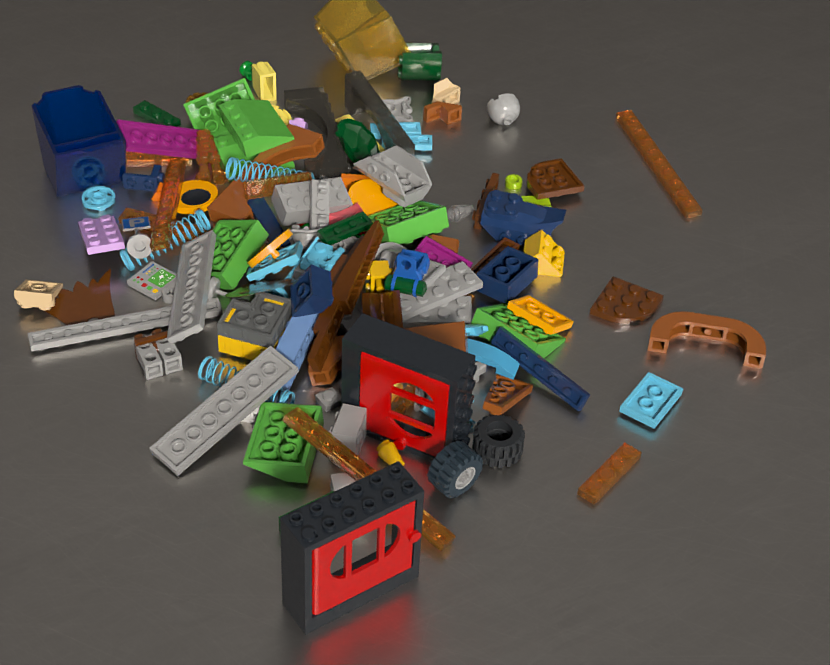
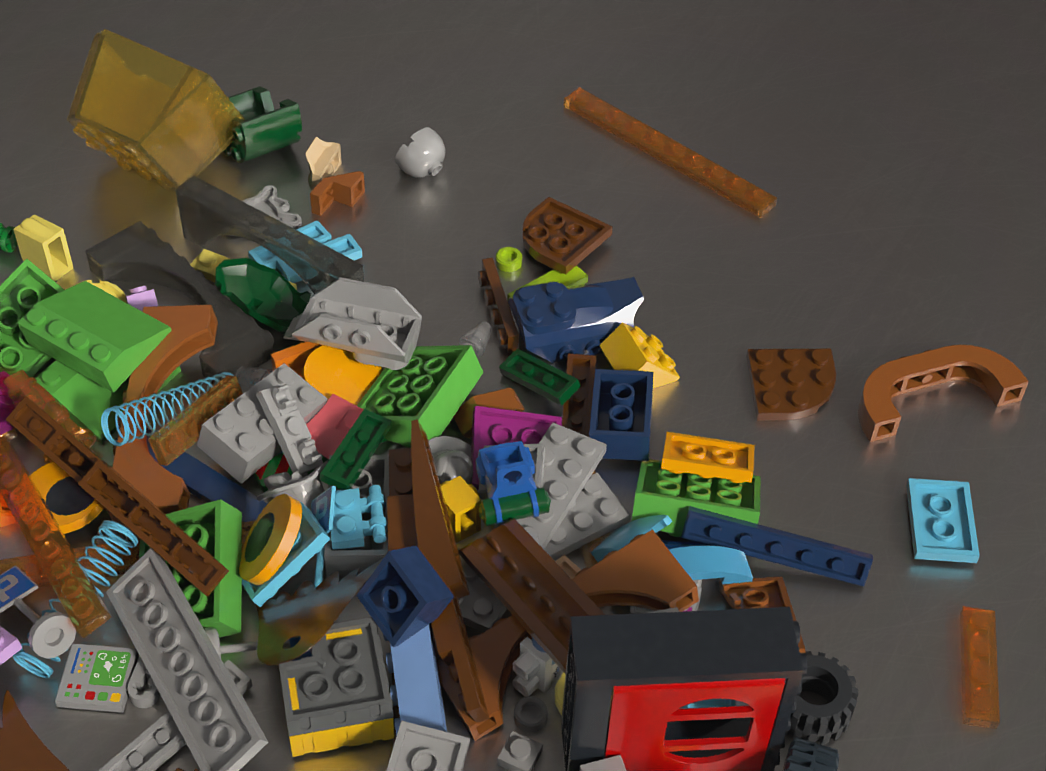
camera: 30 degrees left, 5 degrees up
none -> reddish brown slope [6,396,229,596]
none -> dark green plate [499,348,581,406]

